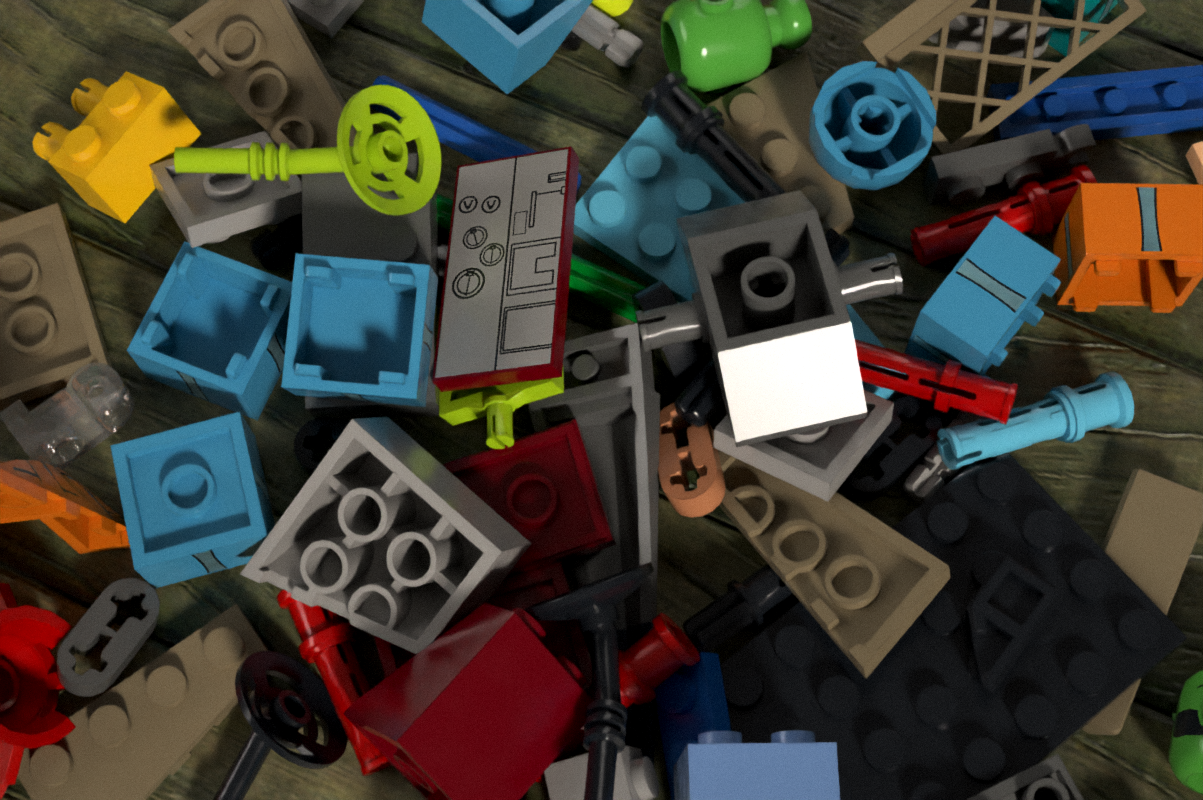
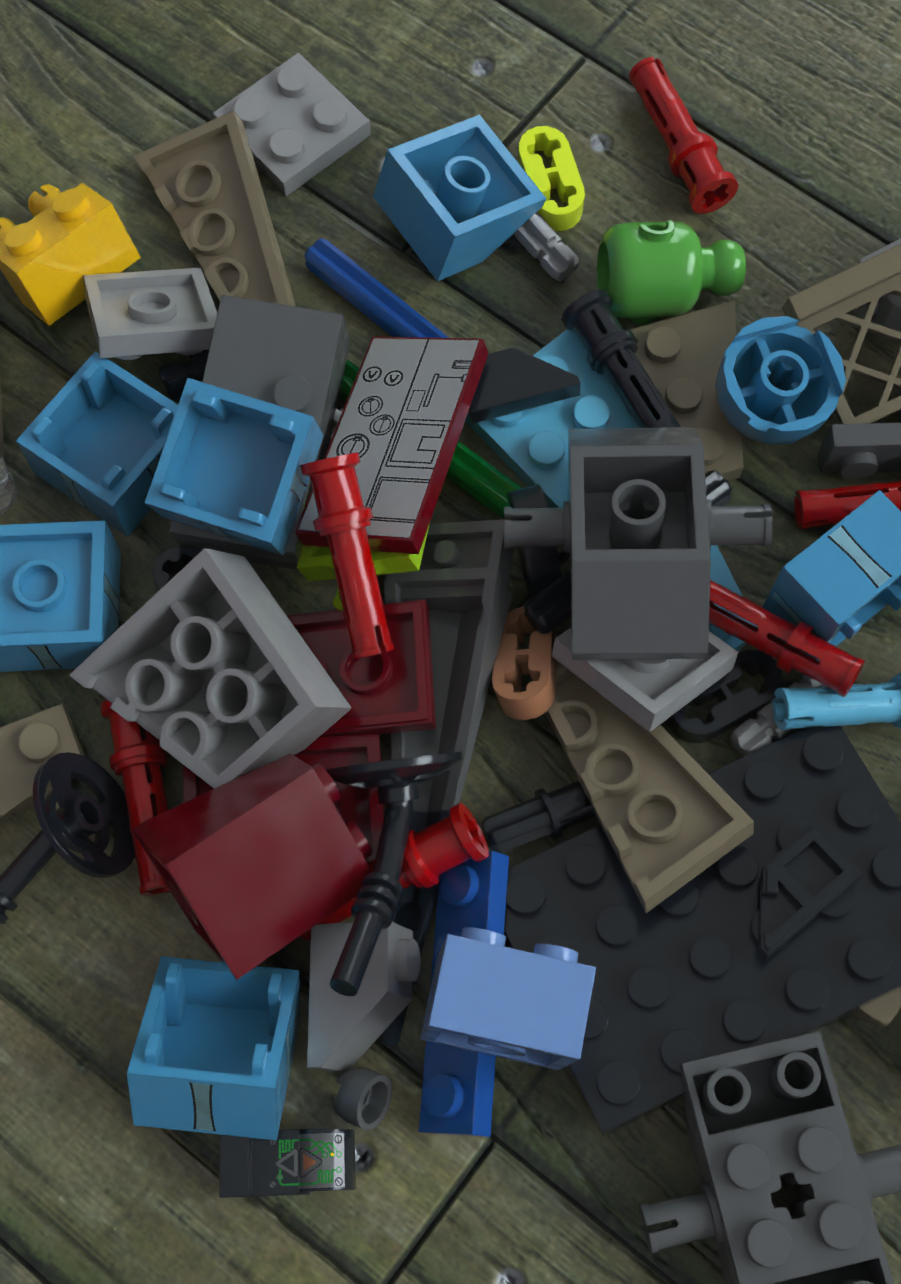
camera: 10 degrees right, 0 degrees up
lime dish [174,84,442,216] -> none
none -> red pin [300,452,394,658]
none -> black tile [468,347,580,424]

